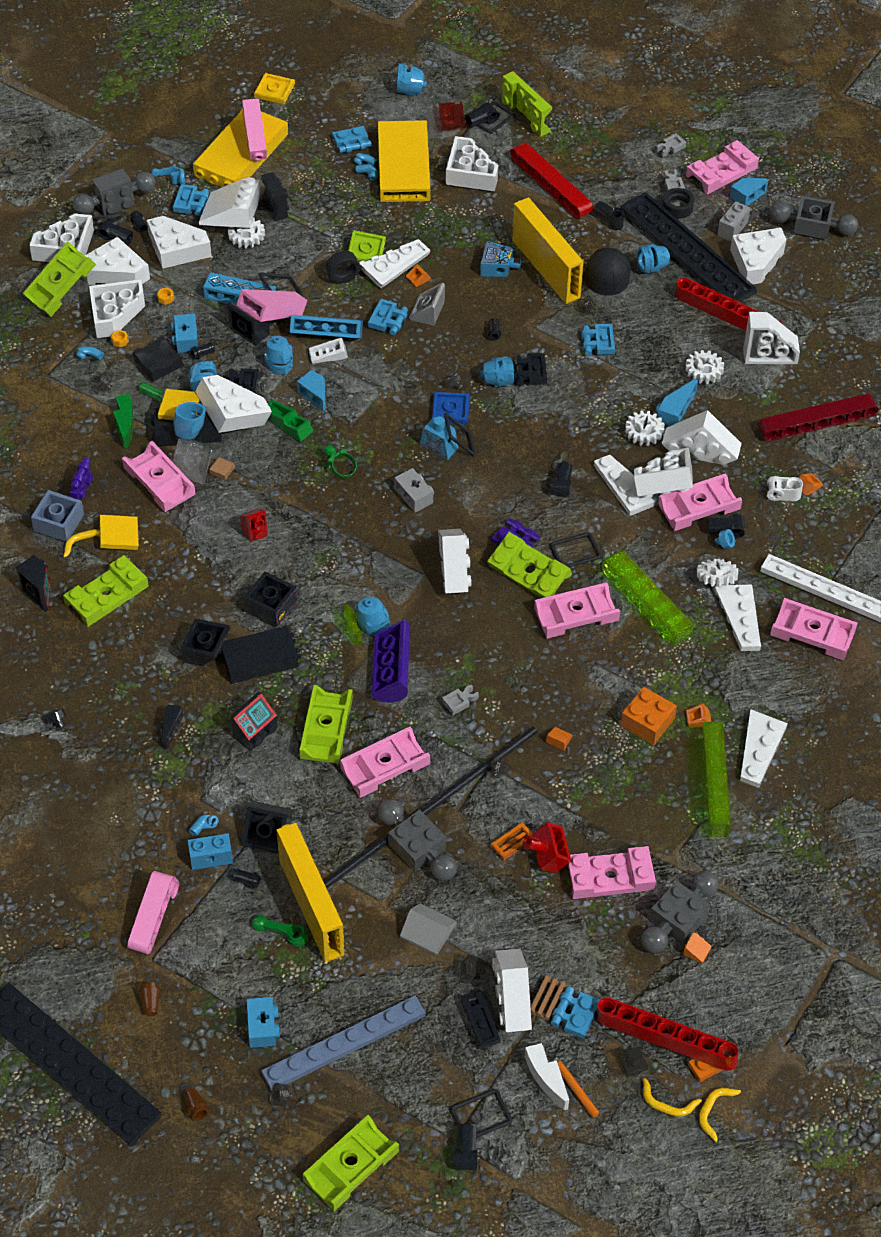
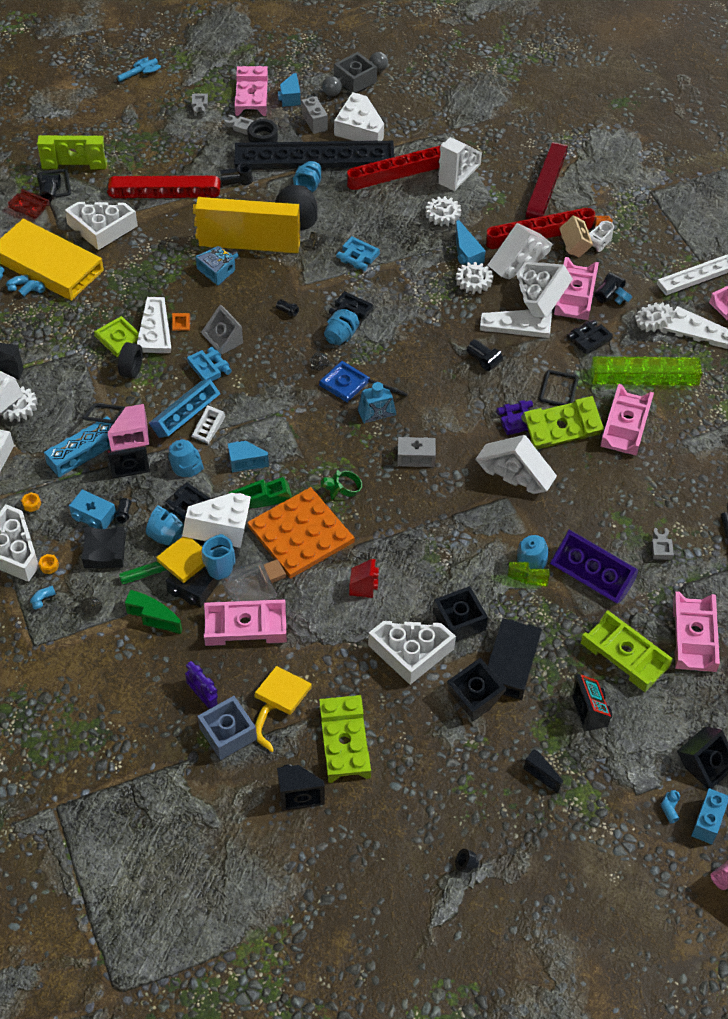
camera: 55 degrees left, 0 degrees up
none -> dark azure piece [117,57,161,82]
none -> orange plate [247,487,355,579]
none -> white brick [368,621,456,685]
none -> red beam [486,208,595,249]
none -> tan brick [559,215,593,257]
none -> black plate [566,320,613,354]

